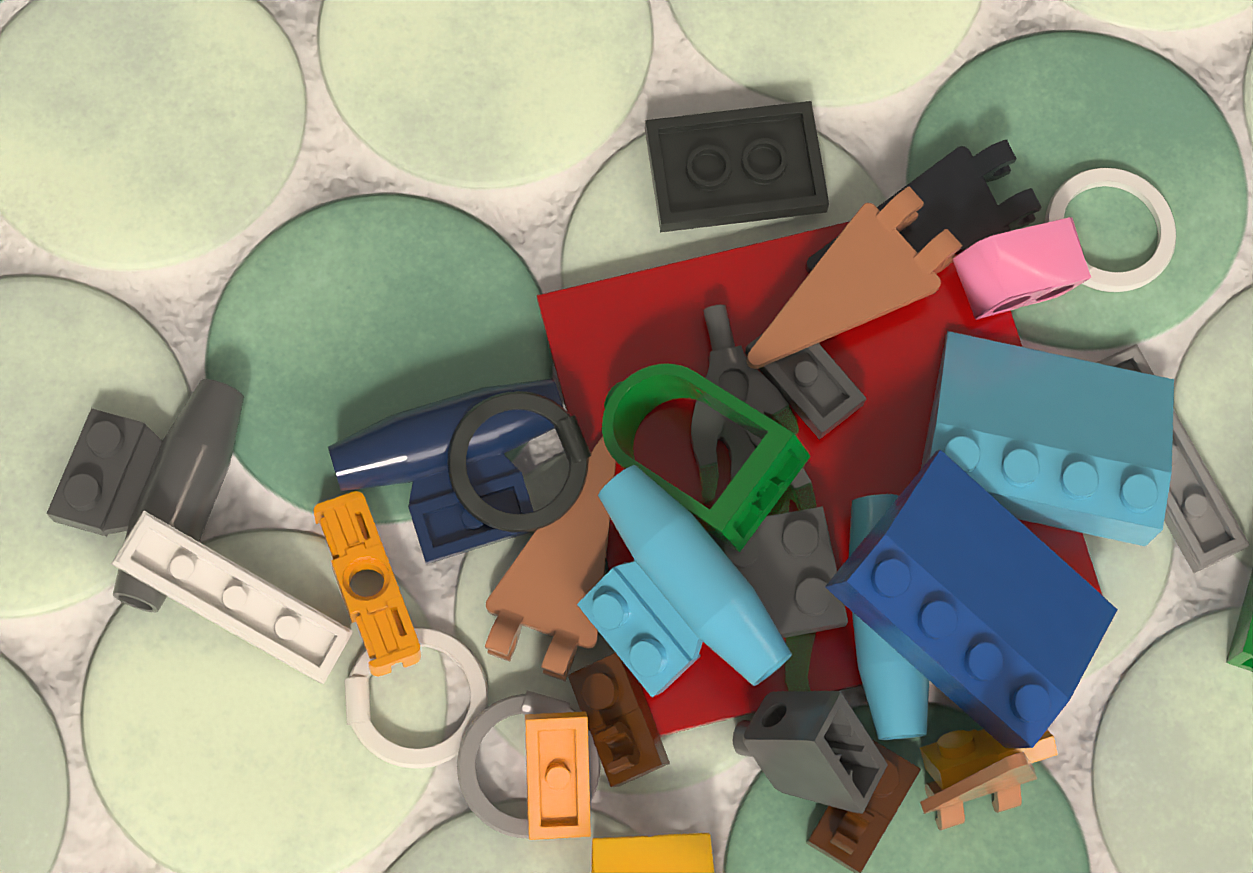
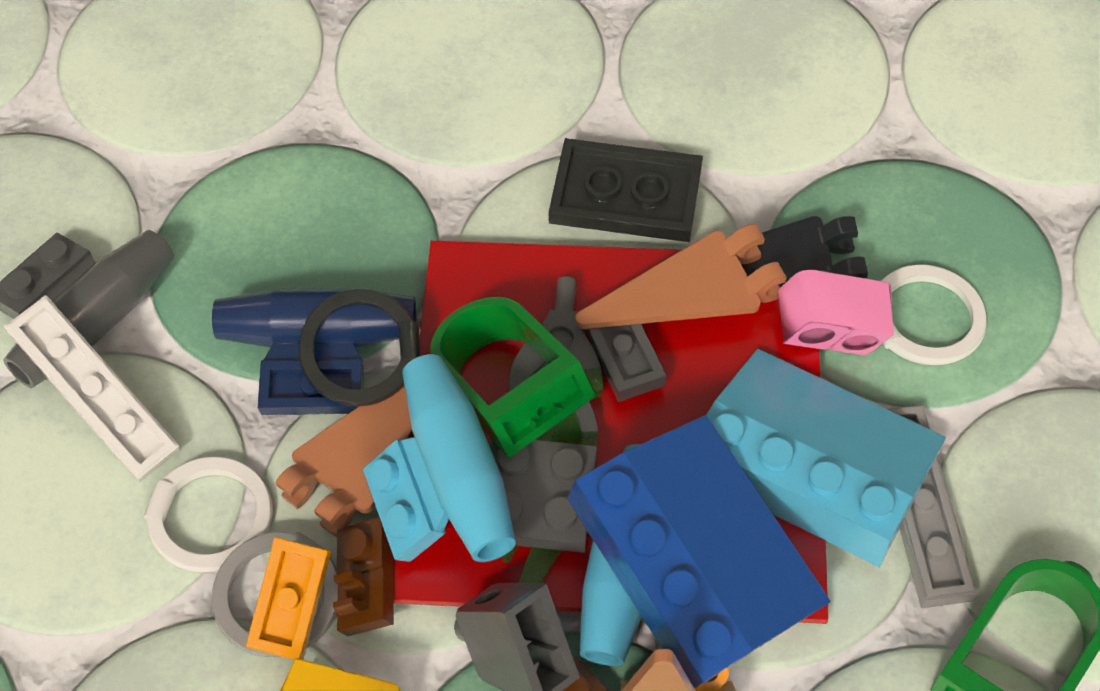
camera: 25 degrees right, 15 degrees down
light orange piece [313,491,421,677] -> none

